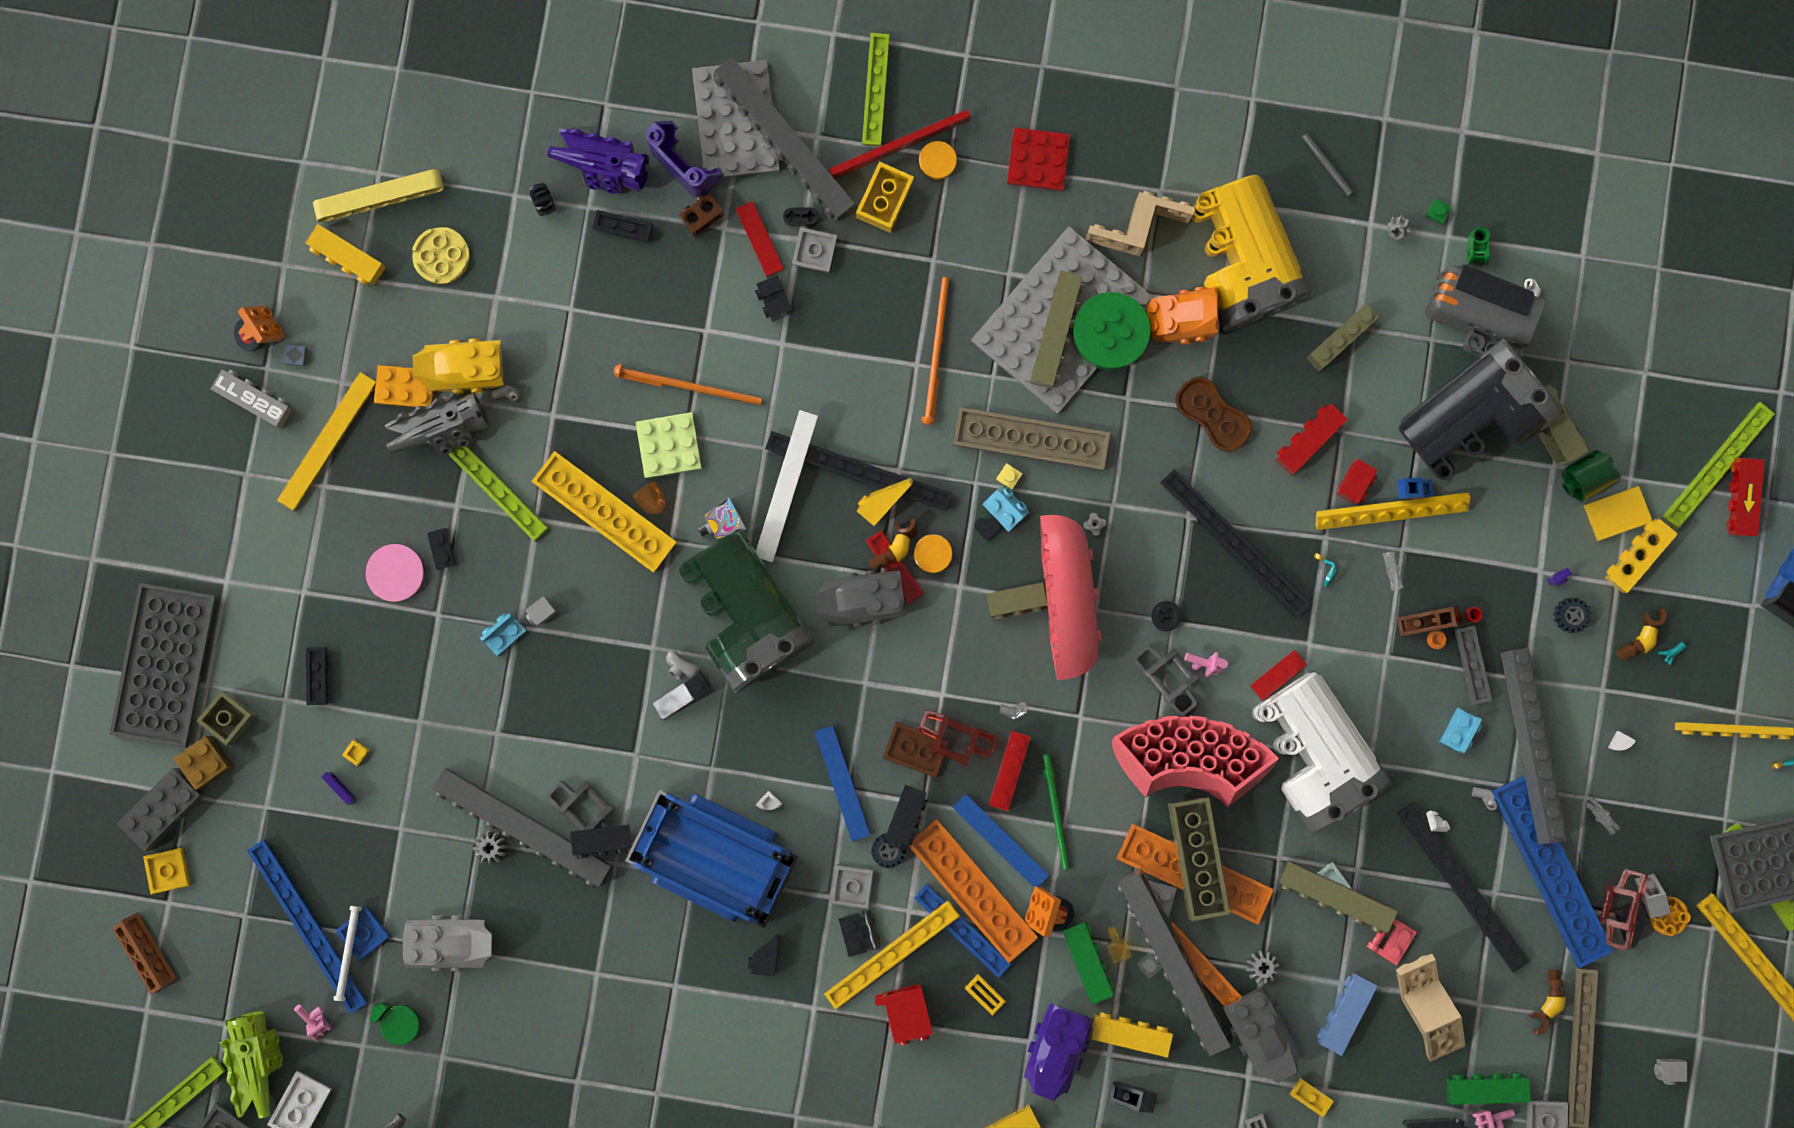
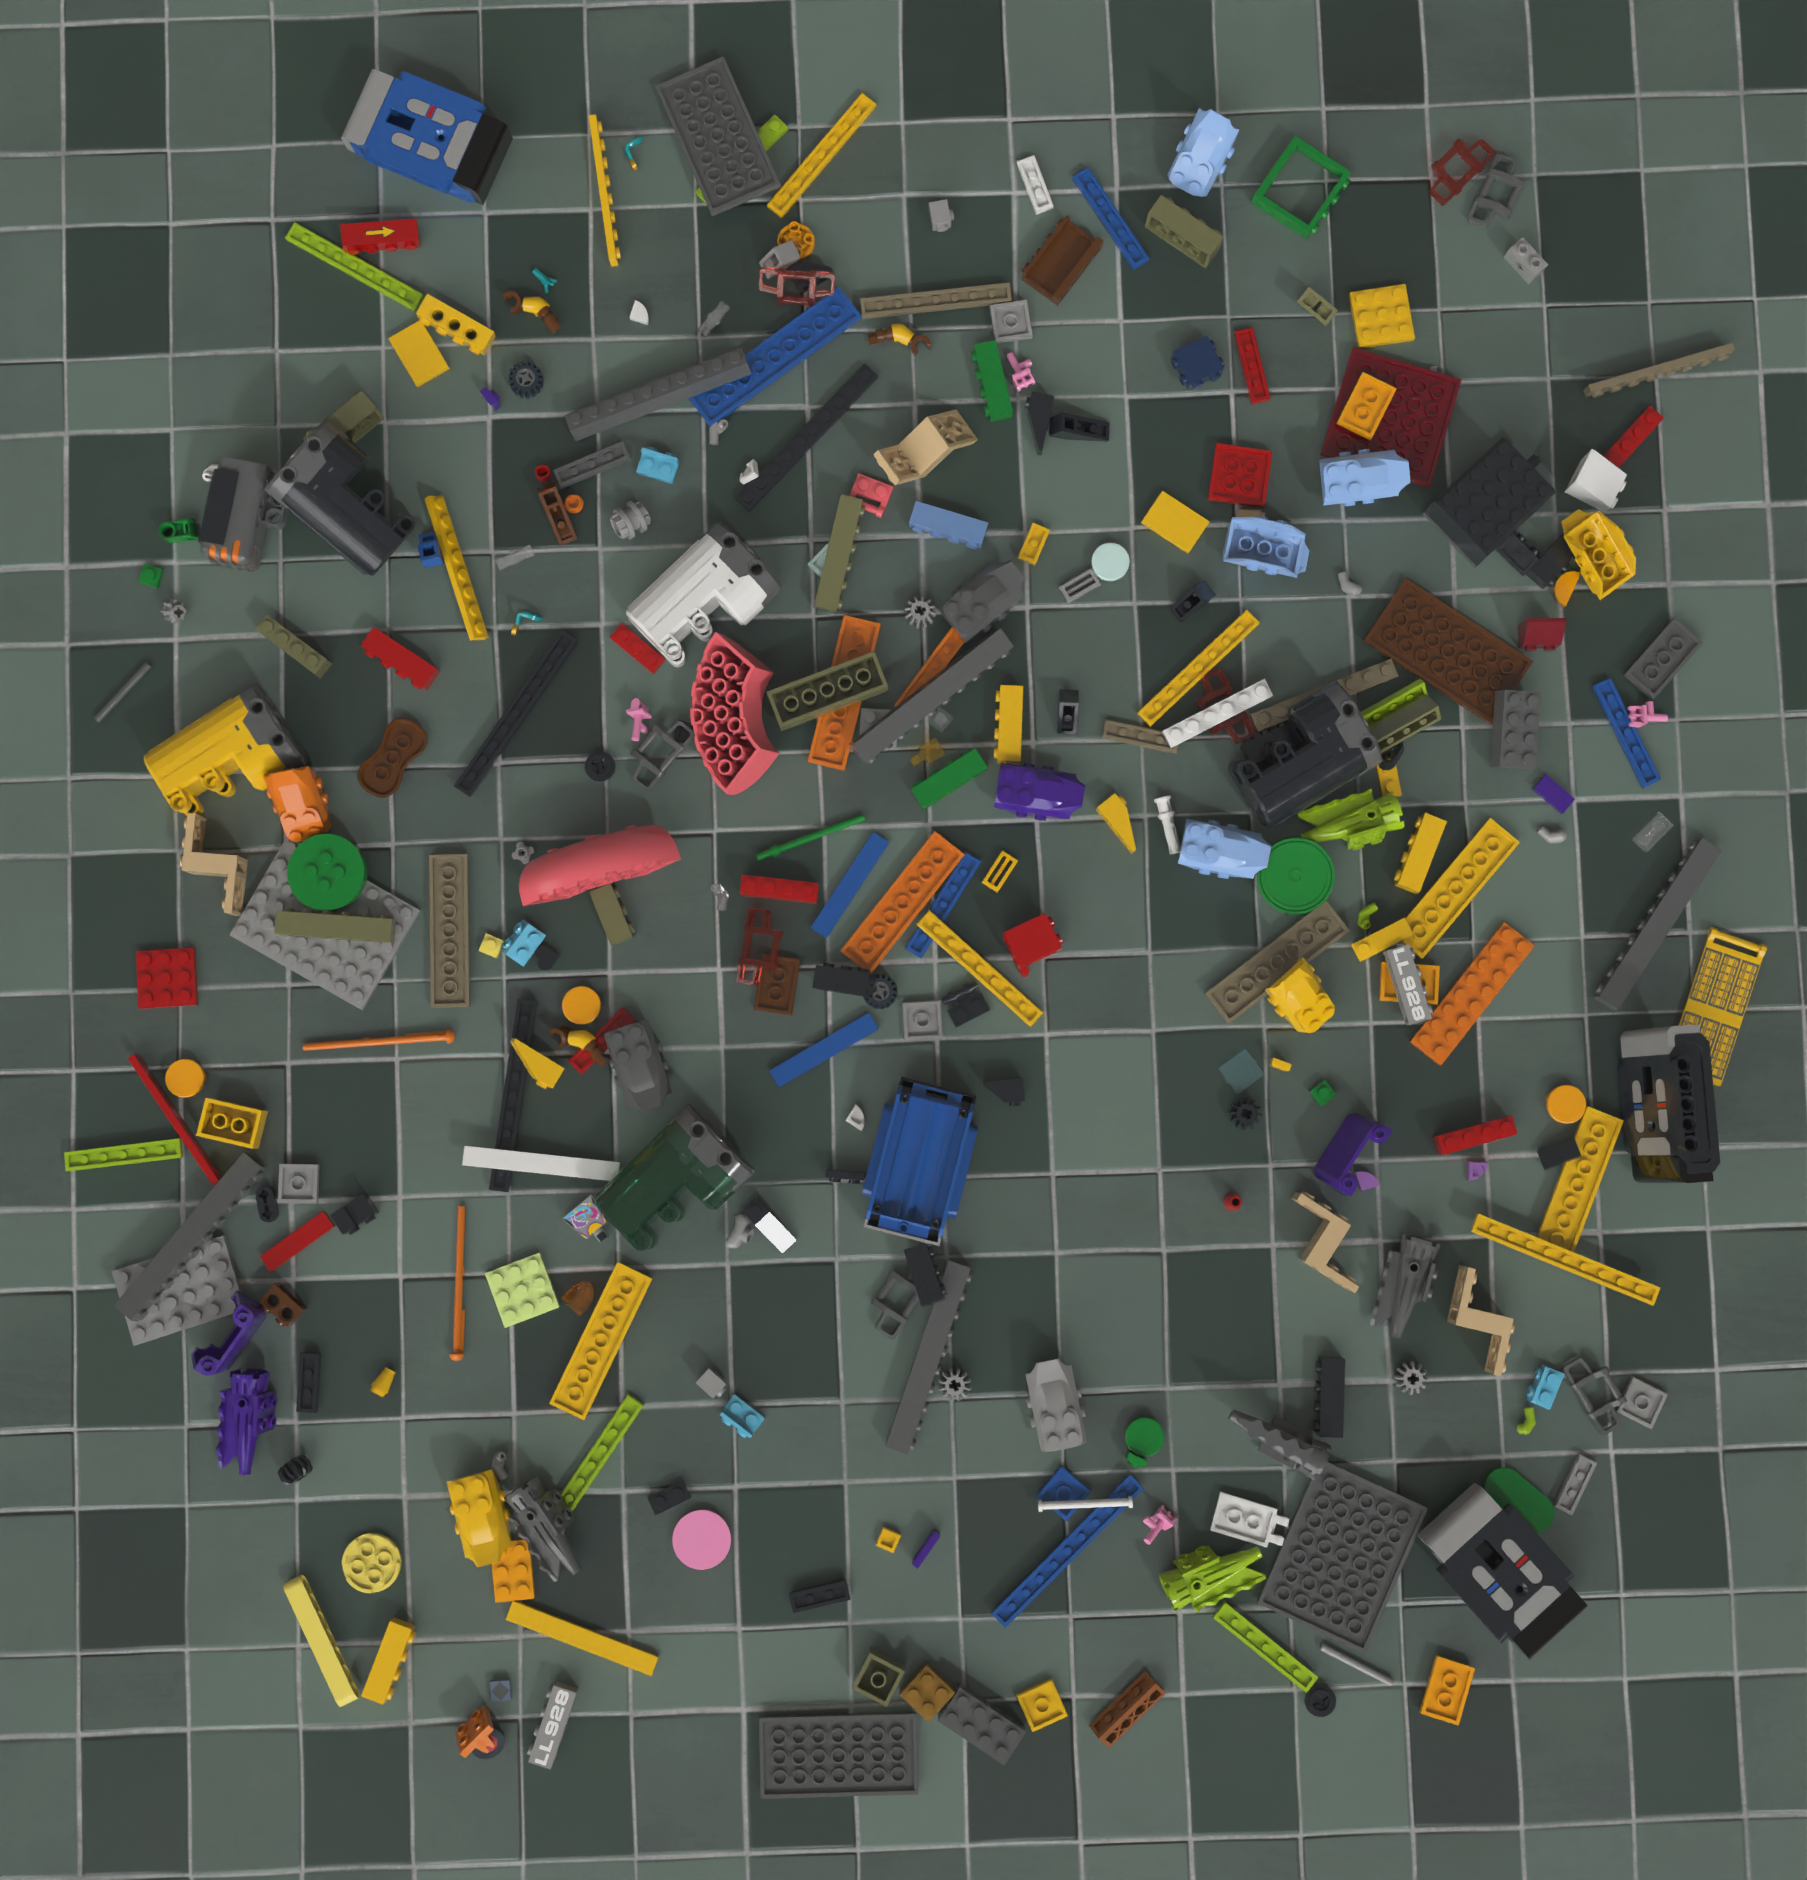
camera: 100 degrees left, 0 degrees up
orange plate [1025,886,1074,937] -> none
red brick [1335,459,1377,505] -> none
dark green cylinder [1561,450,1621,502] -> none
none -> yellow cone [370,1367,396,1397]
none -> light grey piece [610,501,651,539]
none -> black plate [825,1170,865,1184]

